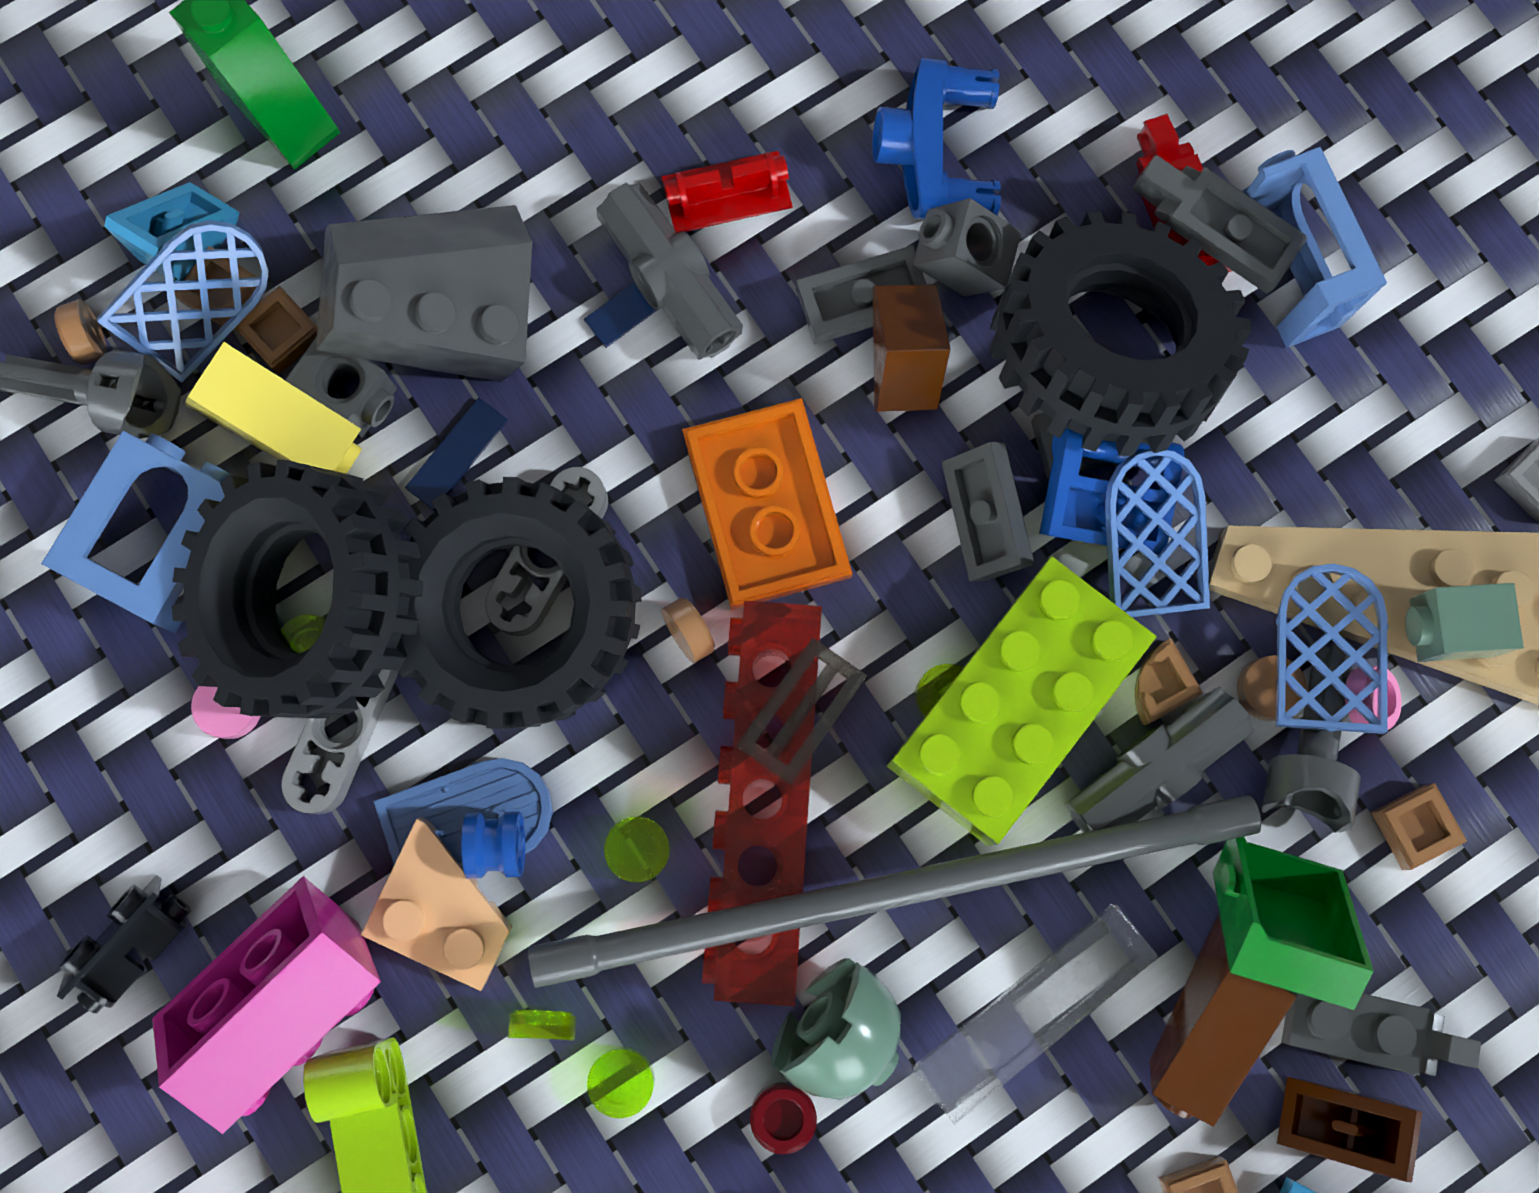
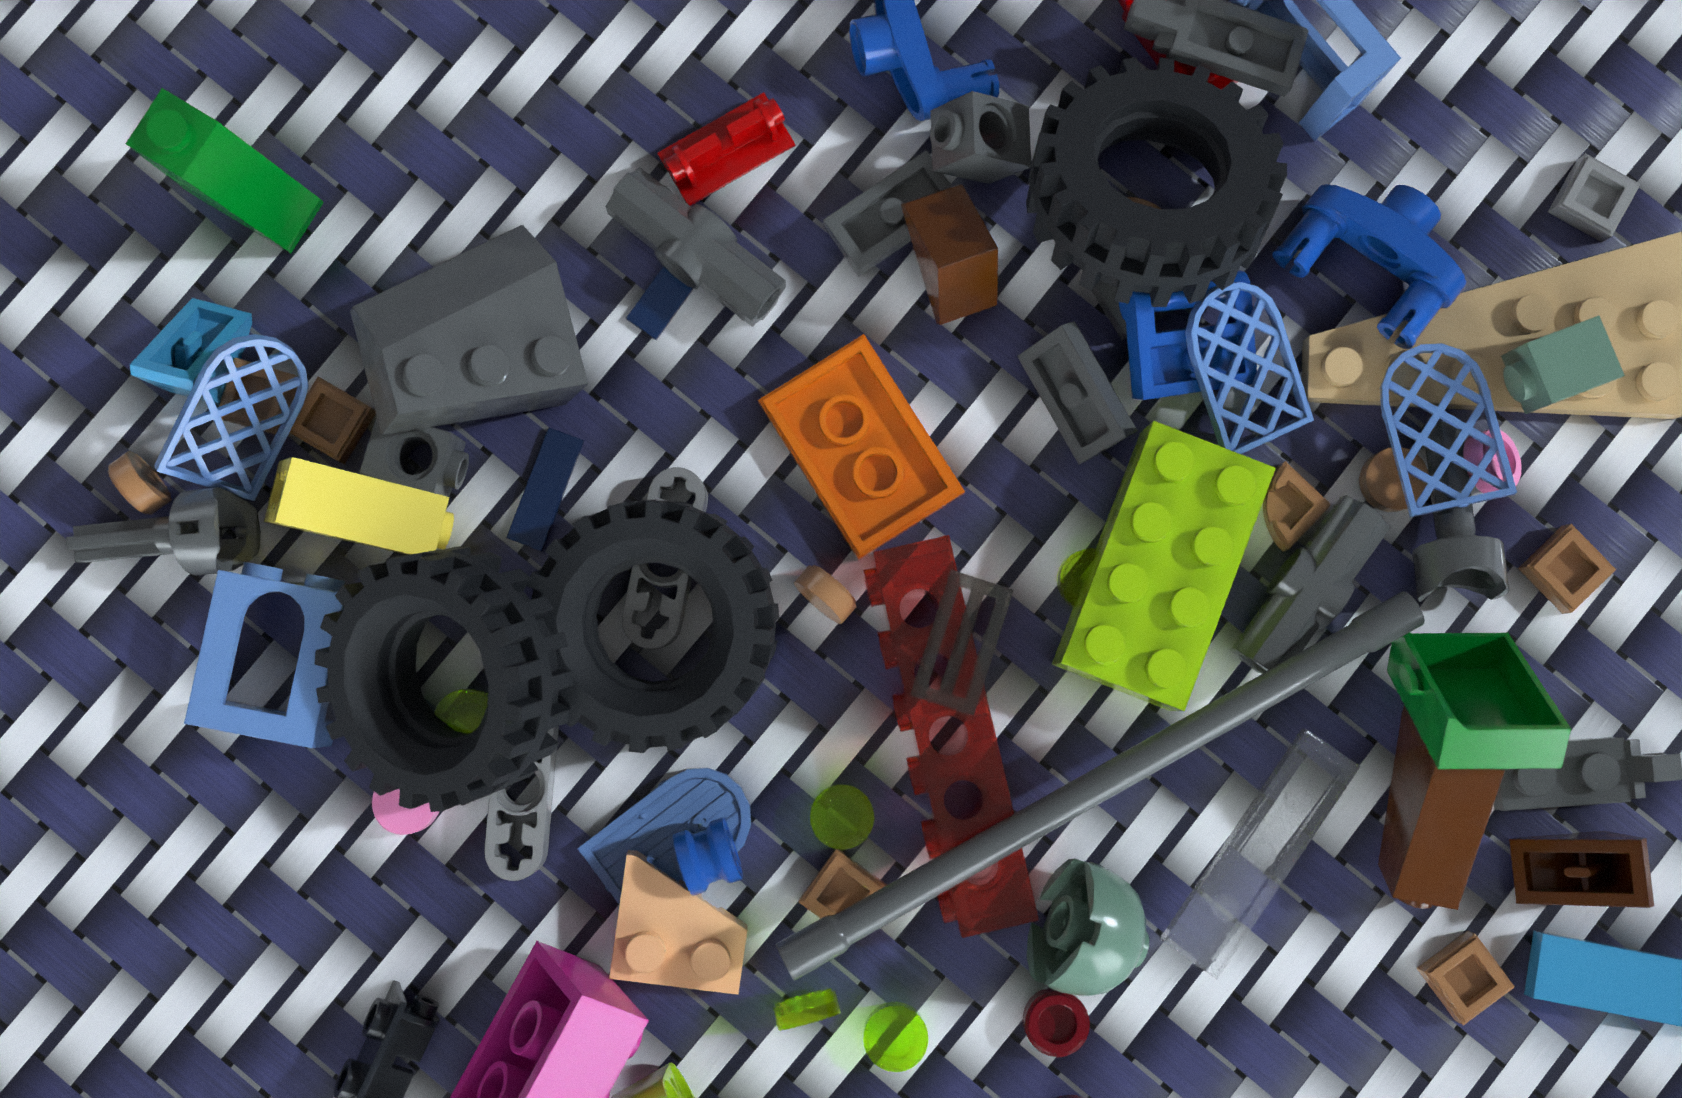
camera: 15 degrees left, 5 degrees up
none -> medium nougat tile [798,848,887,919]
none -> blue connector [1272,184,1466,349]

